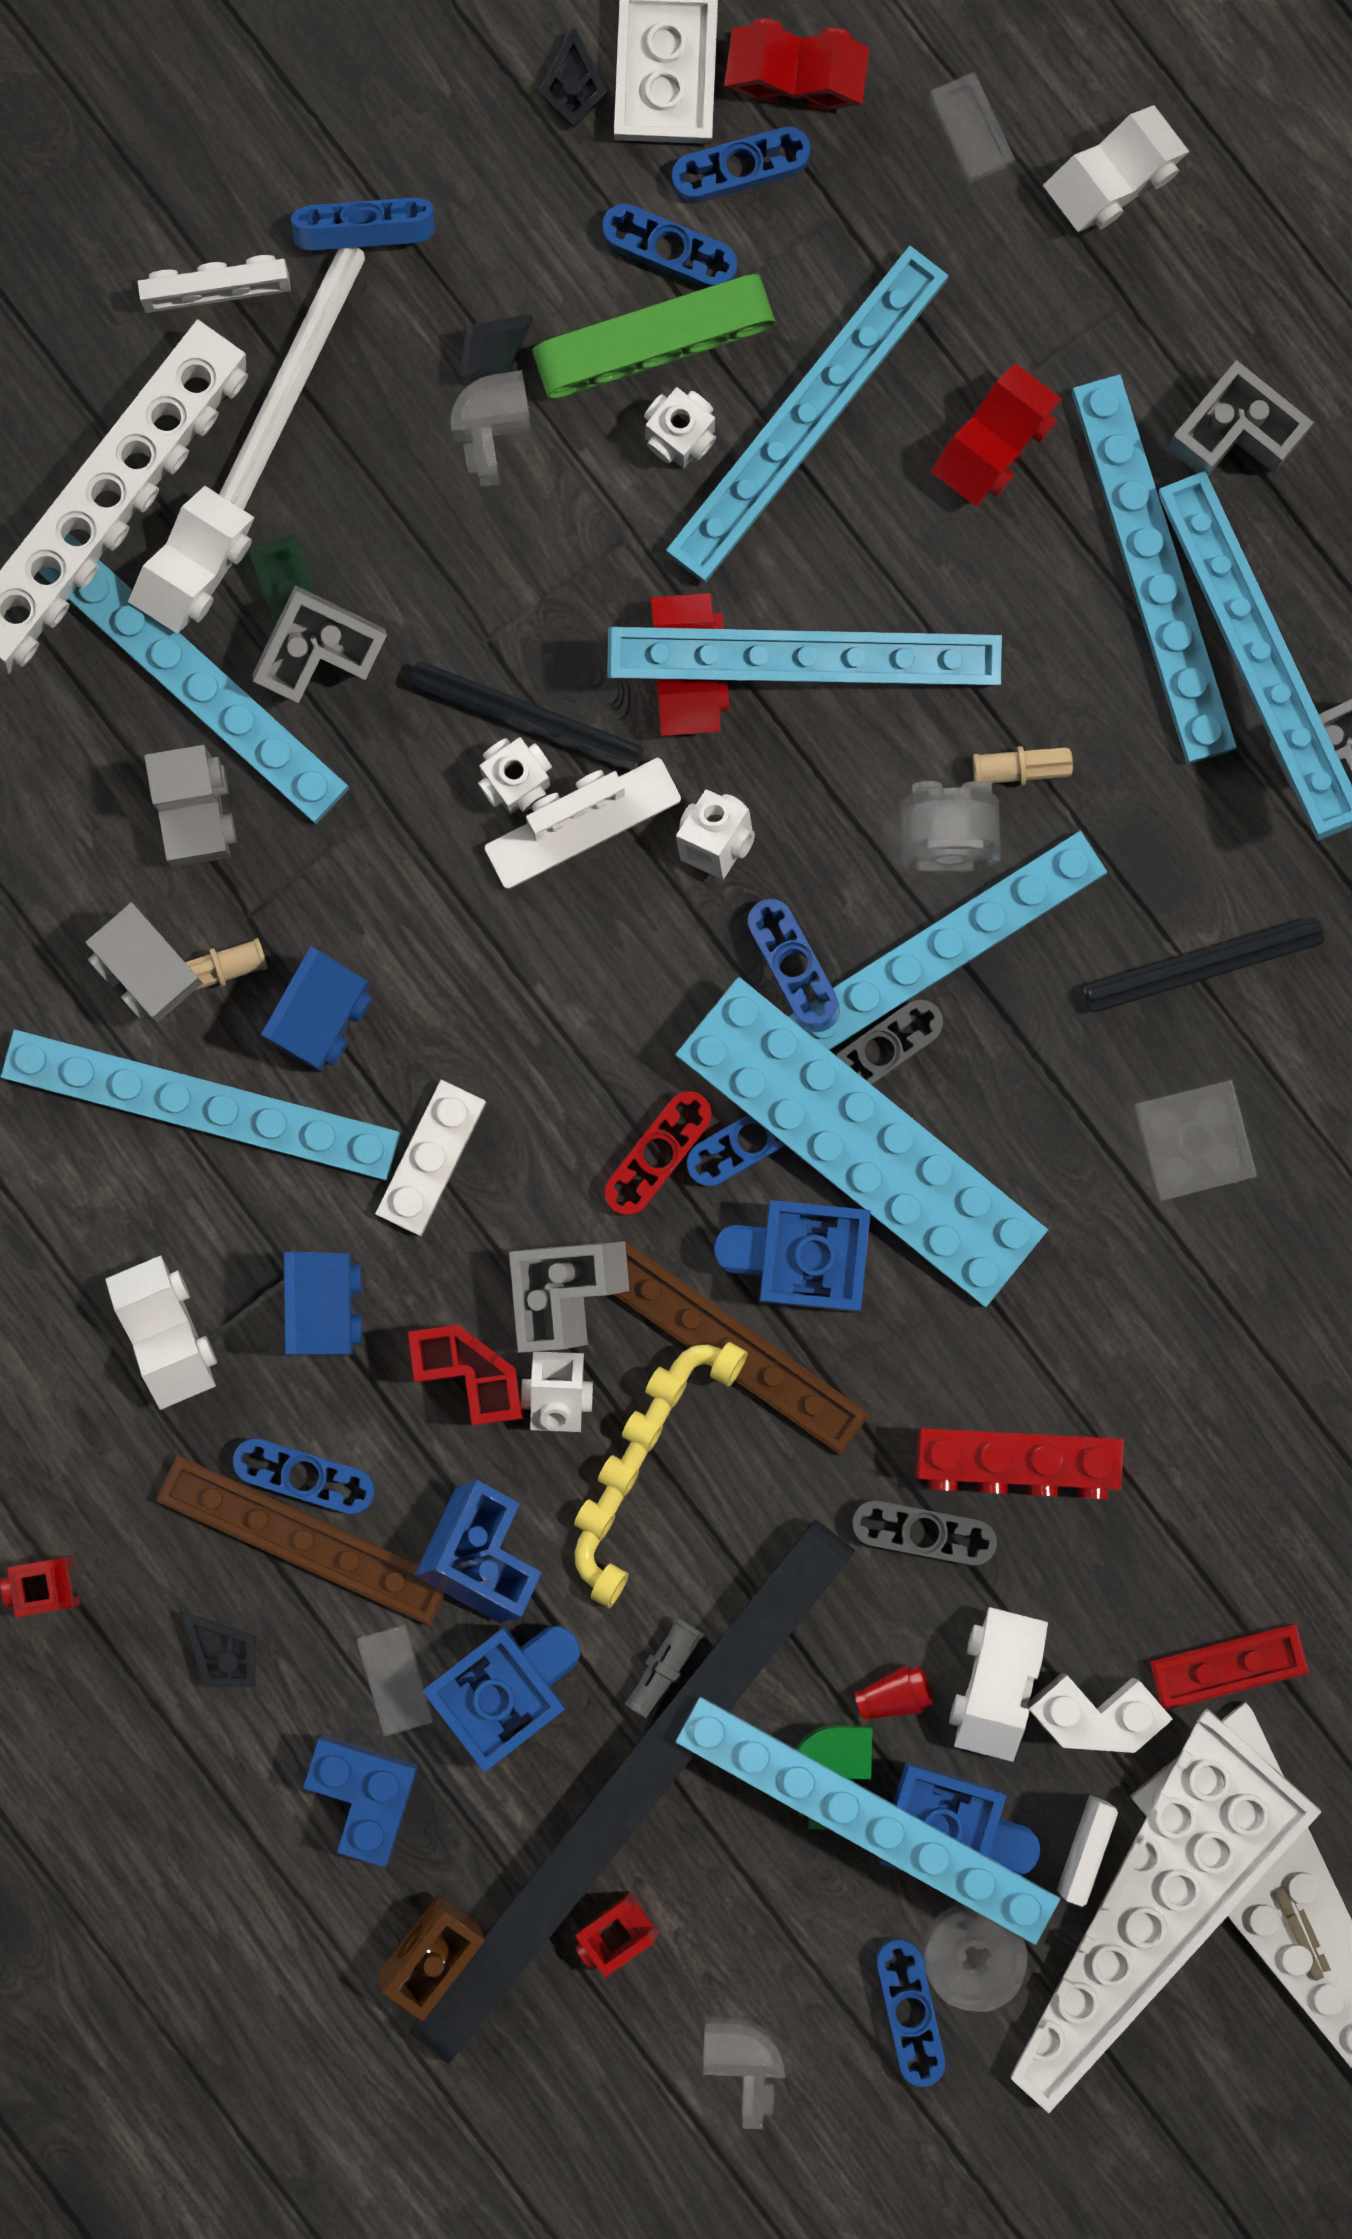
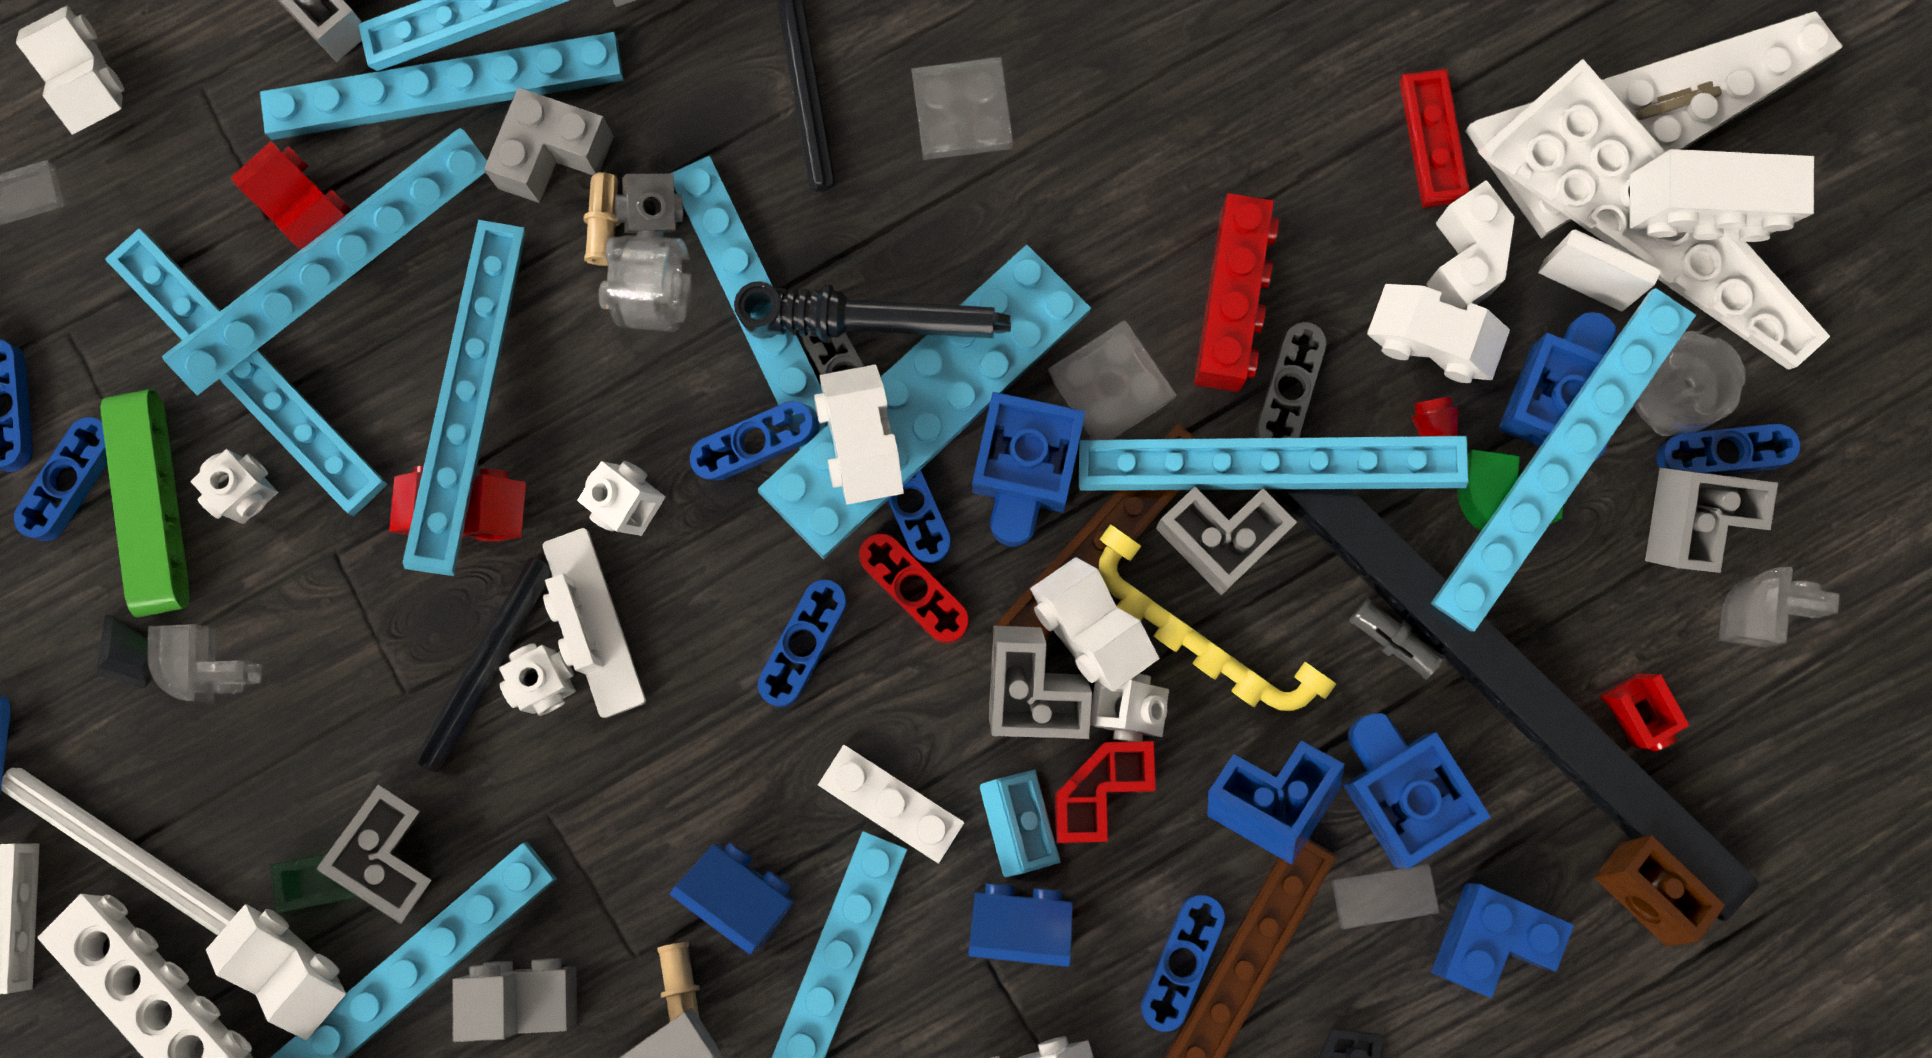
camera: 75 degrees left, 5 degrees down
none -> medium azure plate [162,128,487,396]
none -> light grey brick [484,87,614,203]
none -> flat silver brick [615,174,683,242]
none -> black piece [734,281,1011,343]
none -> blue beam [758,580,847,707]
none -> white brick [814,365,904,505]
none -> medium azure slope [980,769,1061,877]
none -> white brick [1030,557,1159,692]
none -> clear plate [1048,320,1176,440]
none -> medium azure plate [1079,436,1468,491]
none -> light grey brick [1156,487,1297,595]
none -> white brick [1630,149,1814,242]
none -> light grey brick [1645,468,1778,573]

